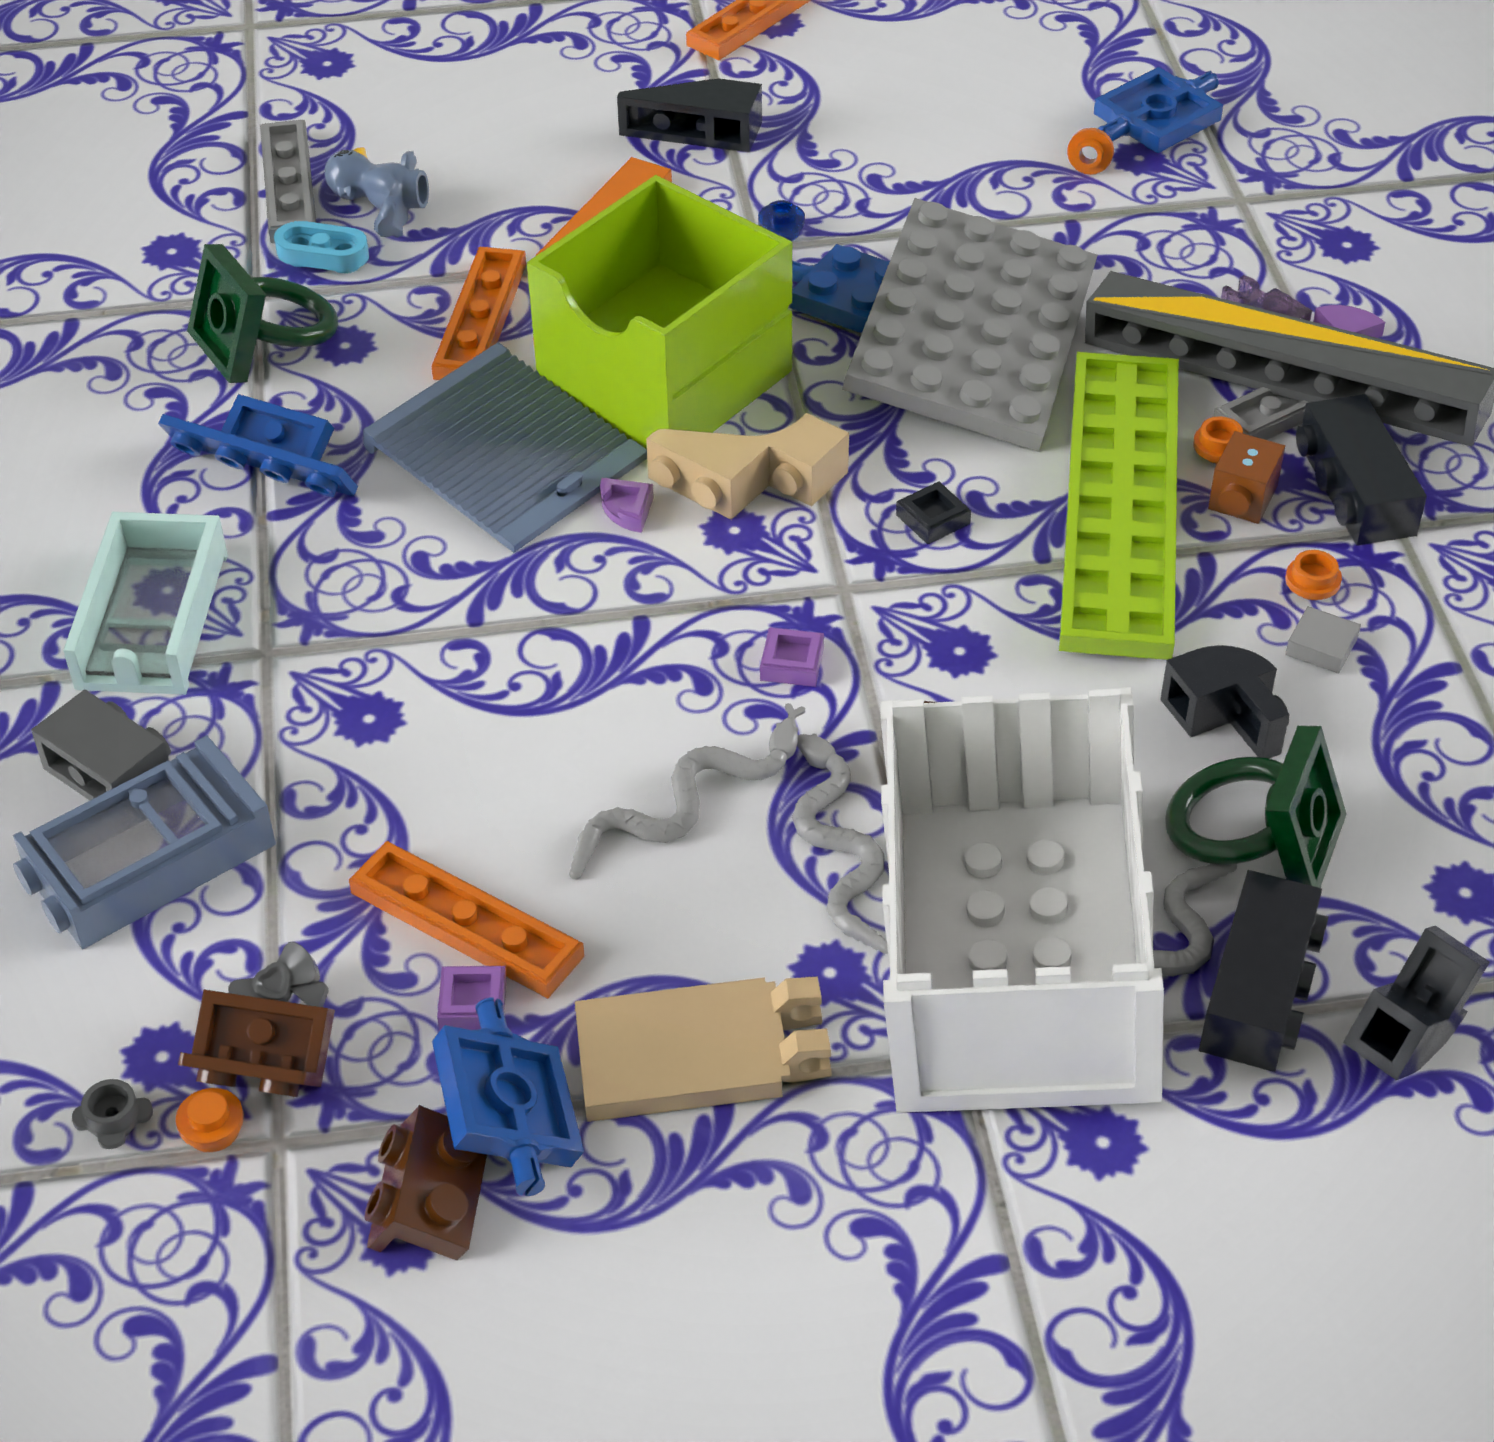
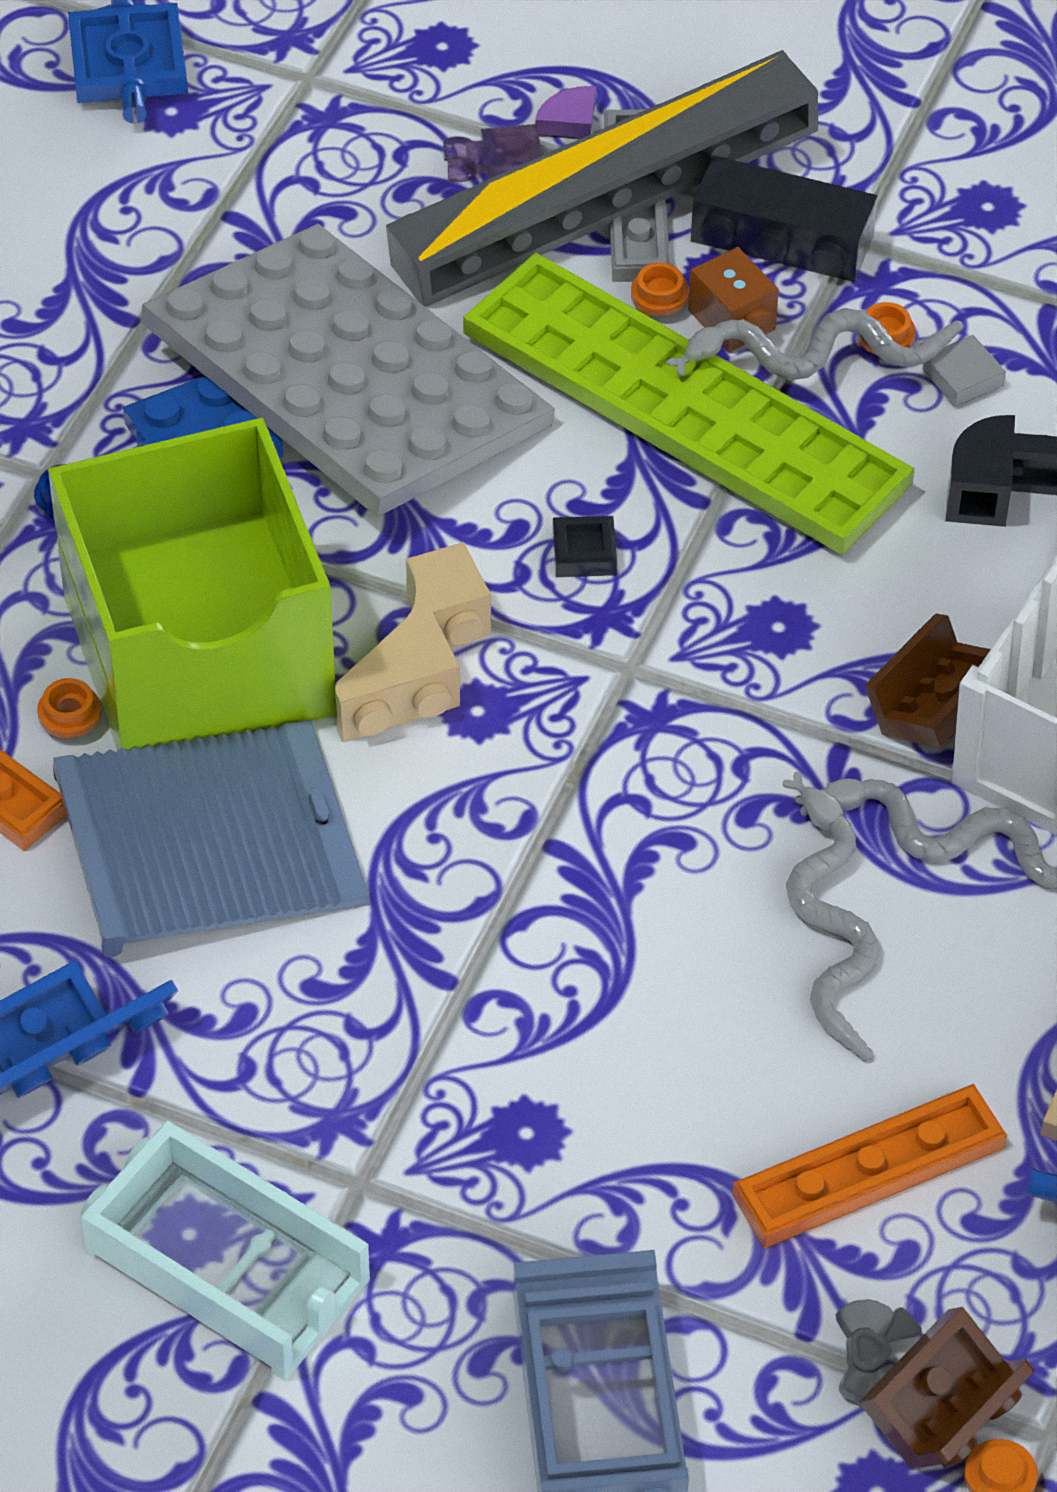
camera: 60 degrees left, 5 degrees up
dark grey brick [31,689,171,801] -> none
medium lavender tile [437,966,507,1031] -> none
medium lavender tile [600,478,654,533] -> none
clear blue plate [758,200,805,241] -> none
medium lavender tile [760,627,824,687] -> none
orange plate [1067,128,1114,175] -> none
none -> light grey animal [667,308,963,380]

